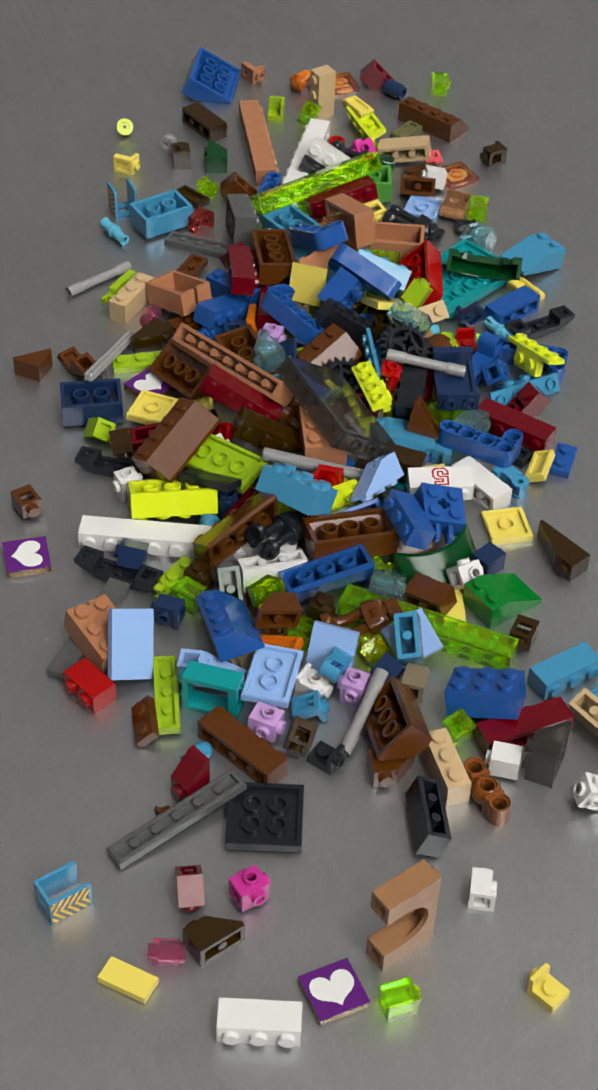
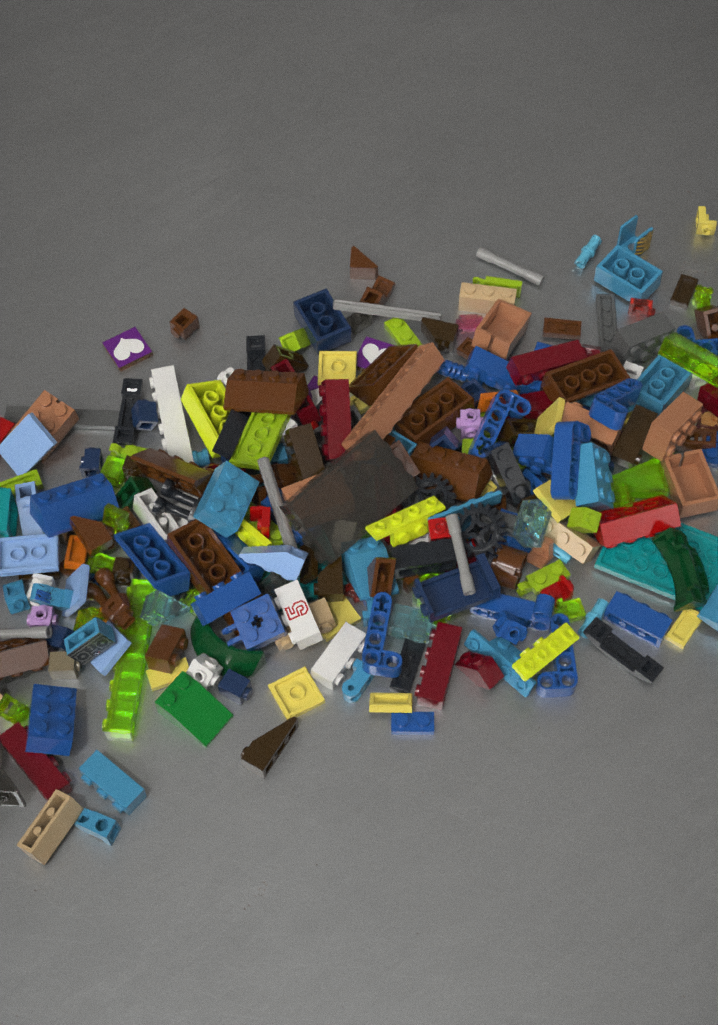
camera: 75 degrees right, 15 degrees up
clear light blue slope [253,329,286,373] -> none
dark blue bracket [456,301,488,328] -> none
dark brown brick [508,614,540,652] -> none

